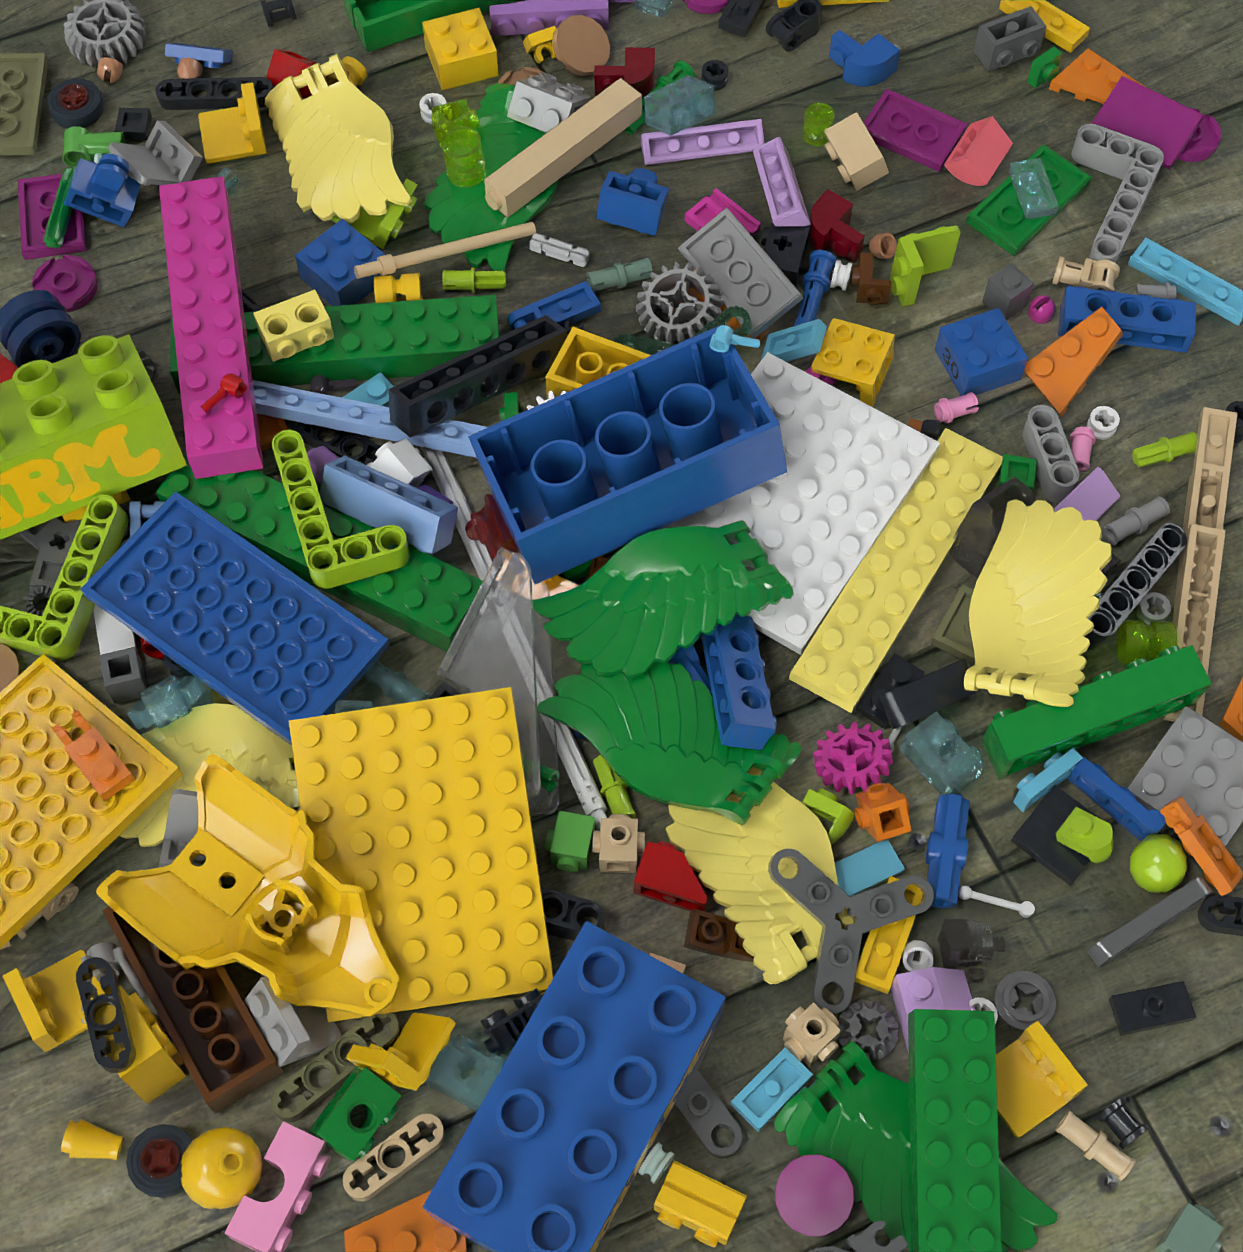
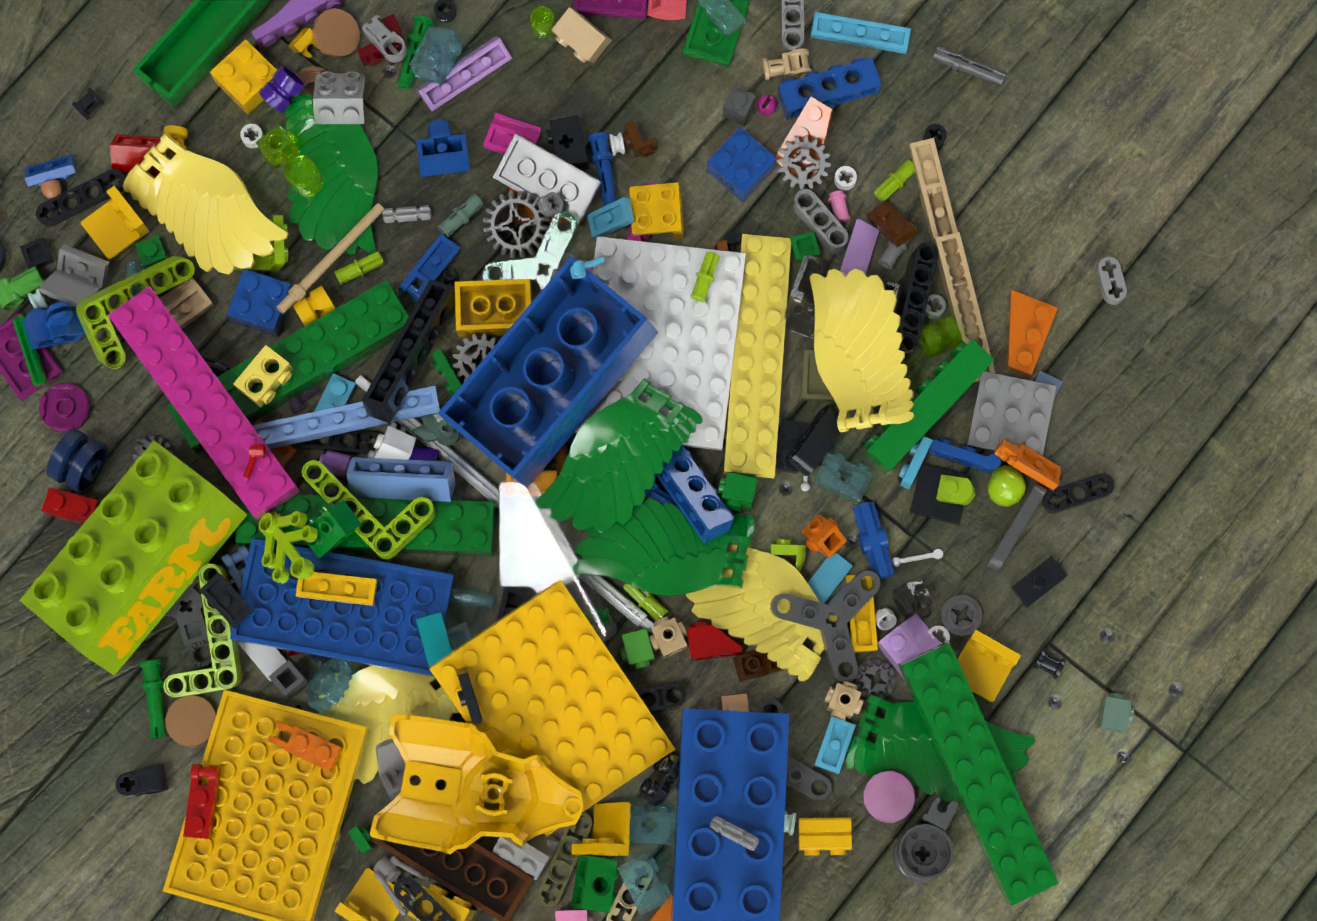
camera: 25 degrees left, 15 degrees up
clear red hips [465,494,519,563] -> none
tan brick [484,78,642,218] -> none
lavender slope [753,137,811,226] -> none
dark red brick [809,189,865,263] -> none
dark pink gear [813,722,893,794] -> none
nougat hinge [869,233,897,259] -> none
lime bracket [890,225,961,307] -> none
bright pink pin [934,392,979,424] -> none
tan pin [1055,1110,1136,1181] -> none
light grey pin [1134,282,1177,299] -> none
none -> lime beam [76,255,195,369]
none -> green plate [135,236,167,269]
none -> tan plate [160,277,214,329]
none -> black plate [199,573,254,629]
none -> dark purple wheel [259,65,306,113]
none -> lime plant [259,511,318,584]
none -> yellow plate [295,572,377,606]
none -> green brick [306,500,362,558]
none -> green plate [348,826,374,854]
none -> light grey piece [362,15,407,63]
none -> sand green plate [412,413,460,446]
none -> teal tile [416,612,452,667]
none -> black plate [456,667,483,725]
none -> light grey bush [538,192,563,217]
none -> clear light blue brick [617,853,671,916]
none -> lime axle [690,252,720,302]
none -> light grey axle [710,816,759,851]
none -> green brick [718,472,758,513]
none -> light grey gear [777,135,831,190]
none -> reddish brown plate [866,201,917,248]

